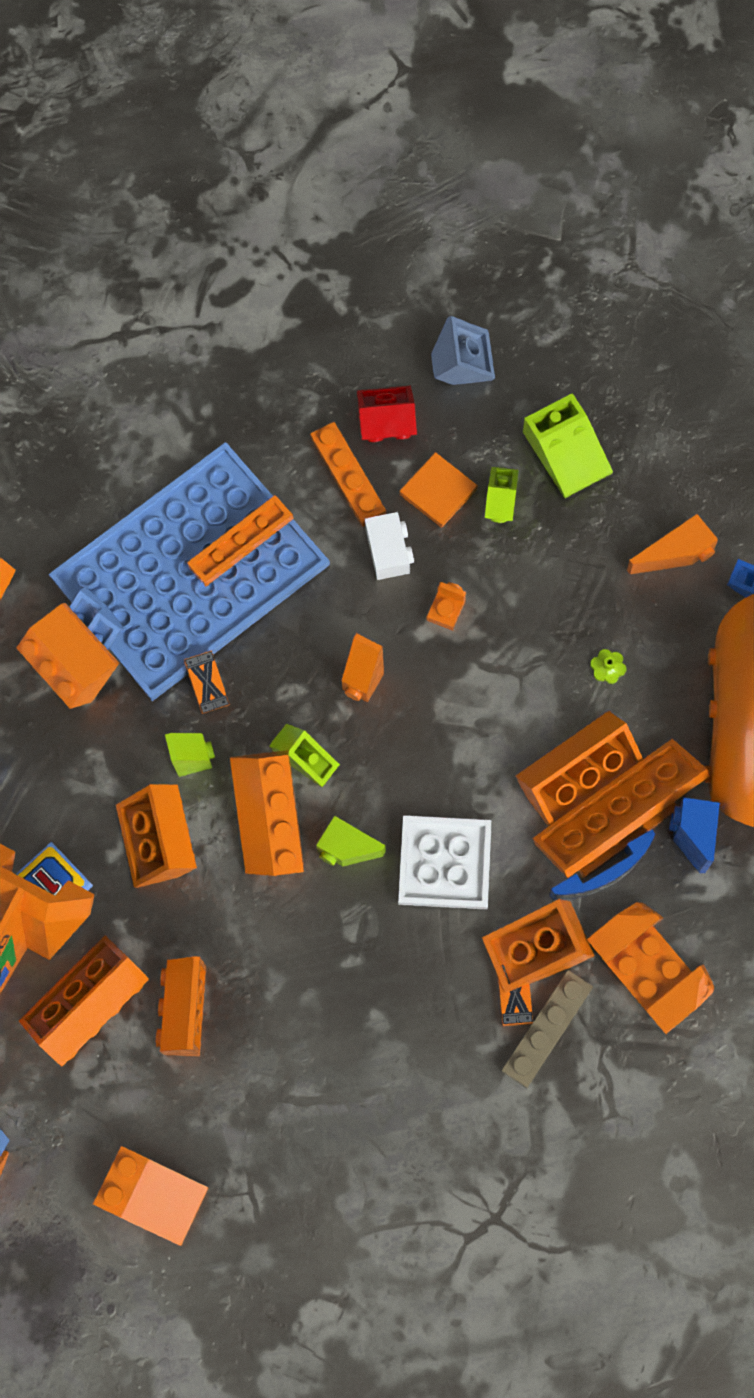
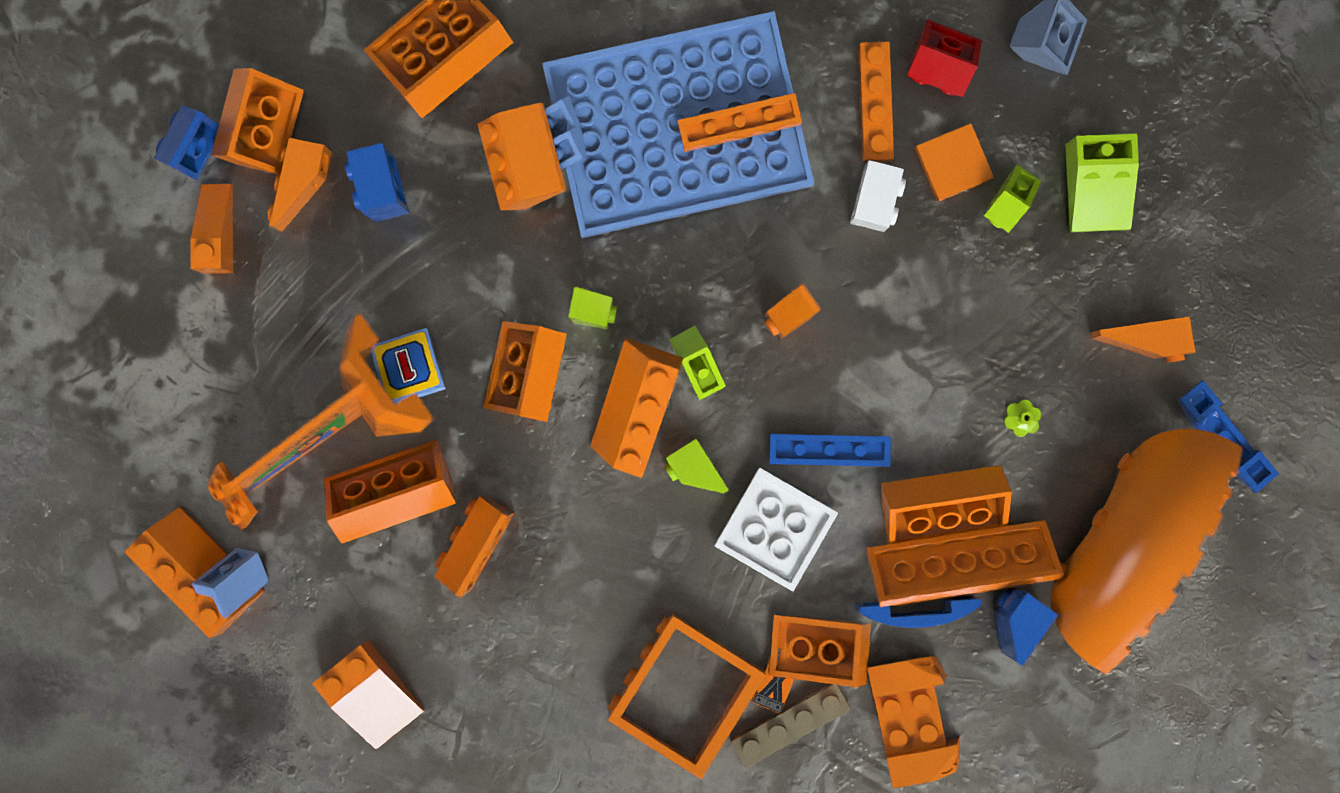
camera: 20 degrees right, 15 degrees up
tile [184,650,230,714] -> none
orange bracket [427,582,466,631] -> none
none -> orange window [607,612,766,779]
none -> blue plate [769,434,891,467]

